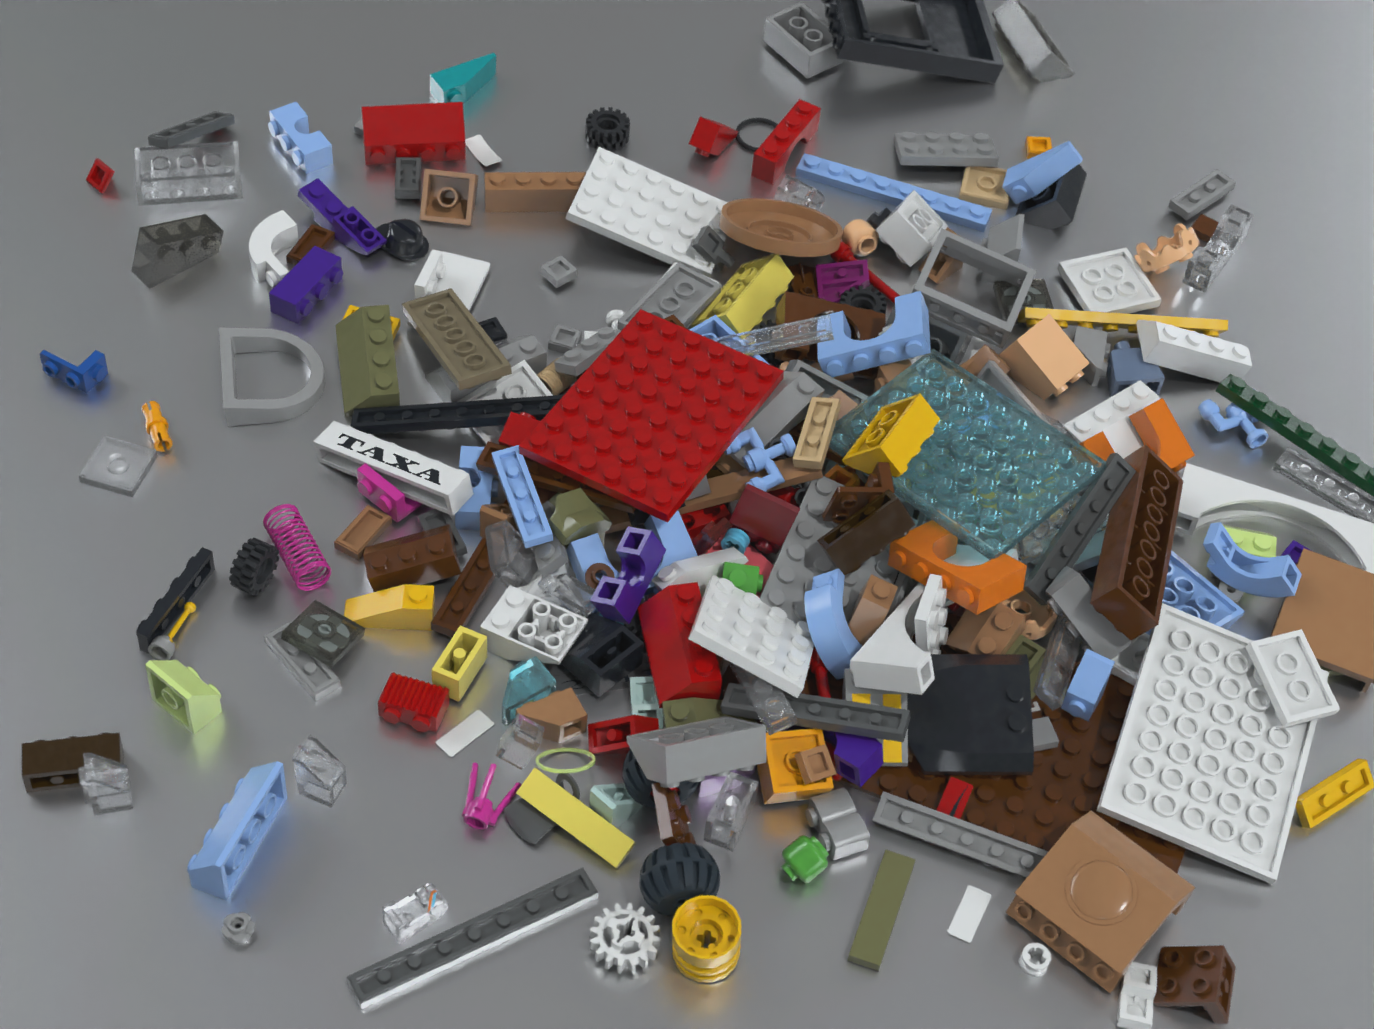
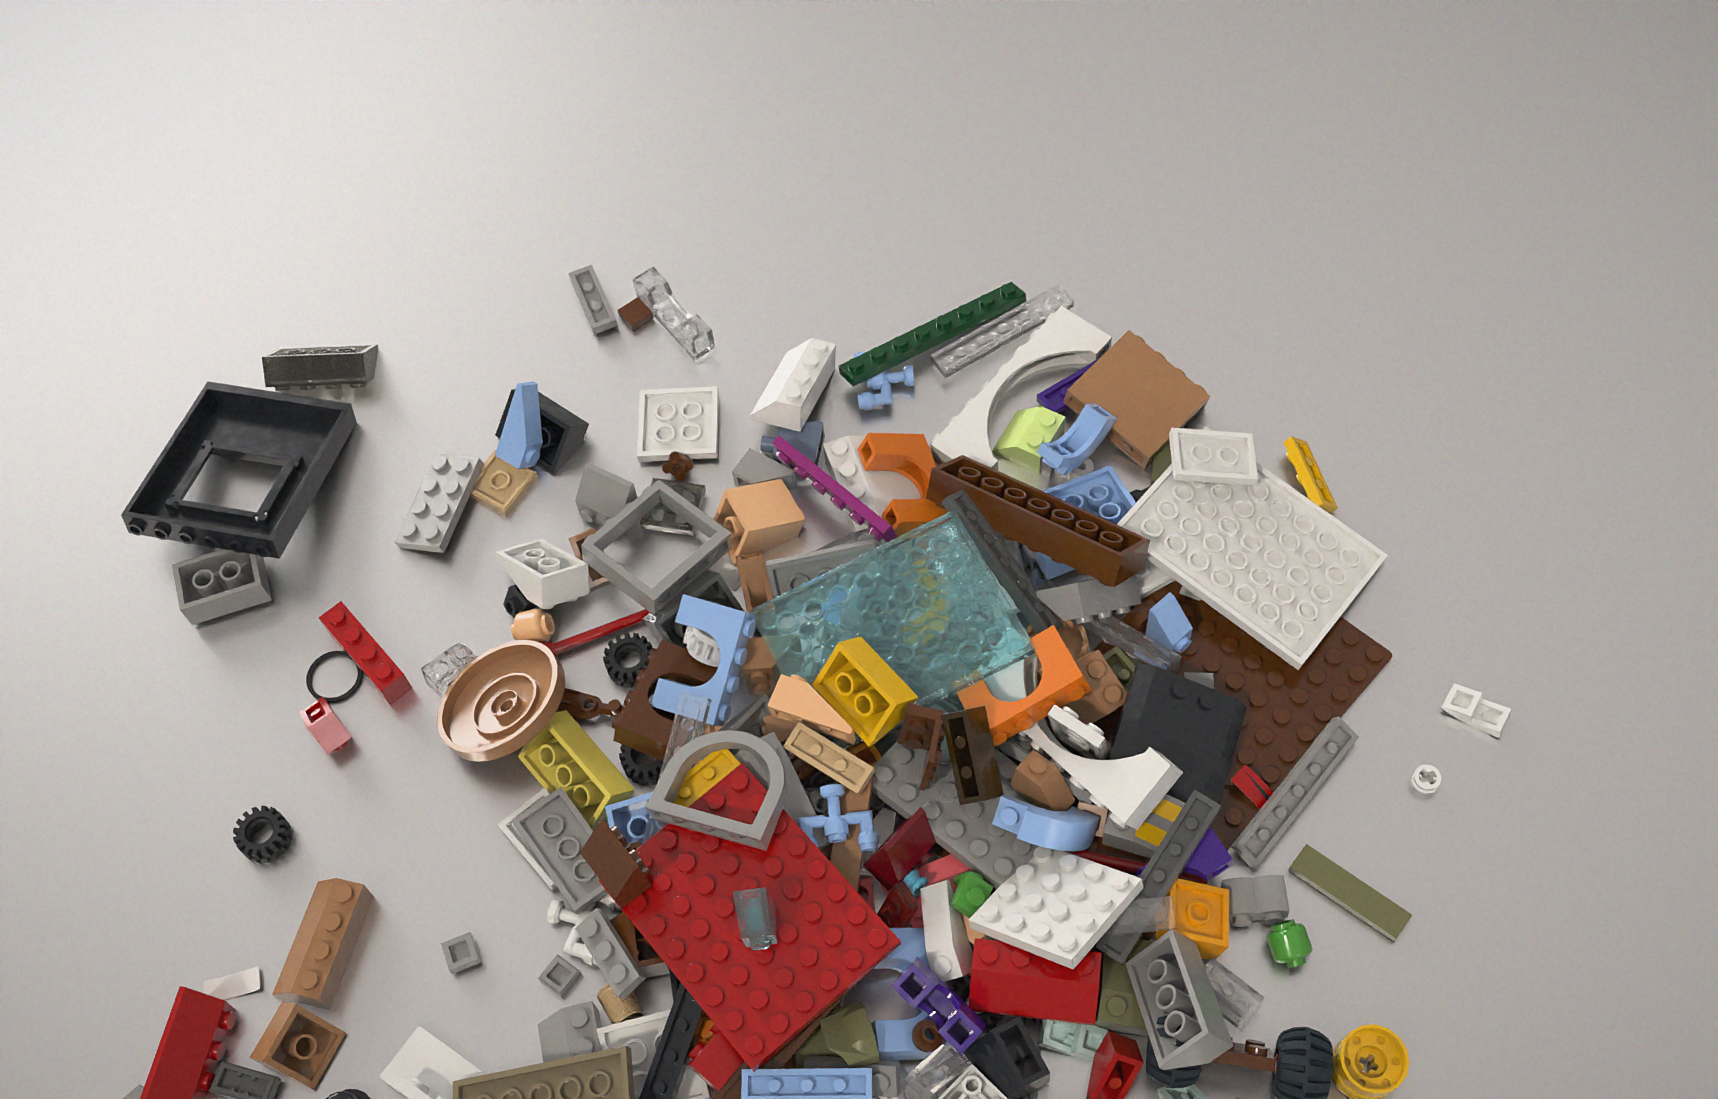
camera: 60 degrees left, 10 degrees up
teal slope [430,53,496,104] -> none
black tile [478,317,507,345] -> none
white plate [565,147,728,277] -> none
dark grey plate [692,225,736,272] -> none
medium nougat plate [794,744,836,785] -> none
light blue plate [796,153,992,232] -> none
magenta wing [816,259,870,303] -> none
white sticker [947,885,992,943] -> none
medium nougat panel [1006,811,1196,993] -> none
yellow plate [1018,307,1228,338] -> none
light orange tile [1025,136,1052,159] -> none
light nougat plate [1134,223,1199,274] -> none
reddish brown bracket [1153,945,1236,1024] -> none
none -> reddish brown slope [580,820,652,909]
none -> light grey window [646,730,788,851]
none -> reddish brown plate [662,451,694,481]
none -> yellow plate [674,749,741,807]
none -> clear light blue slope [733,887,778,950]
none -> light nougat slope [767,674,856,744]
none -> magenta plate [772,435,898,545]

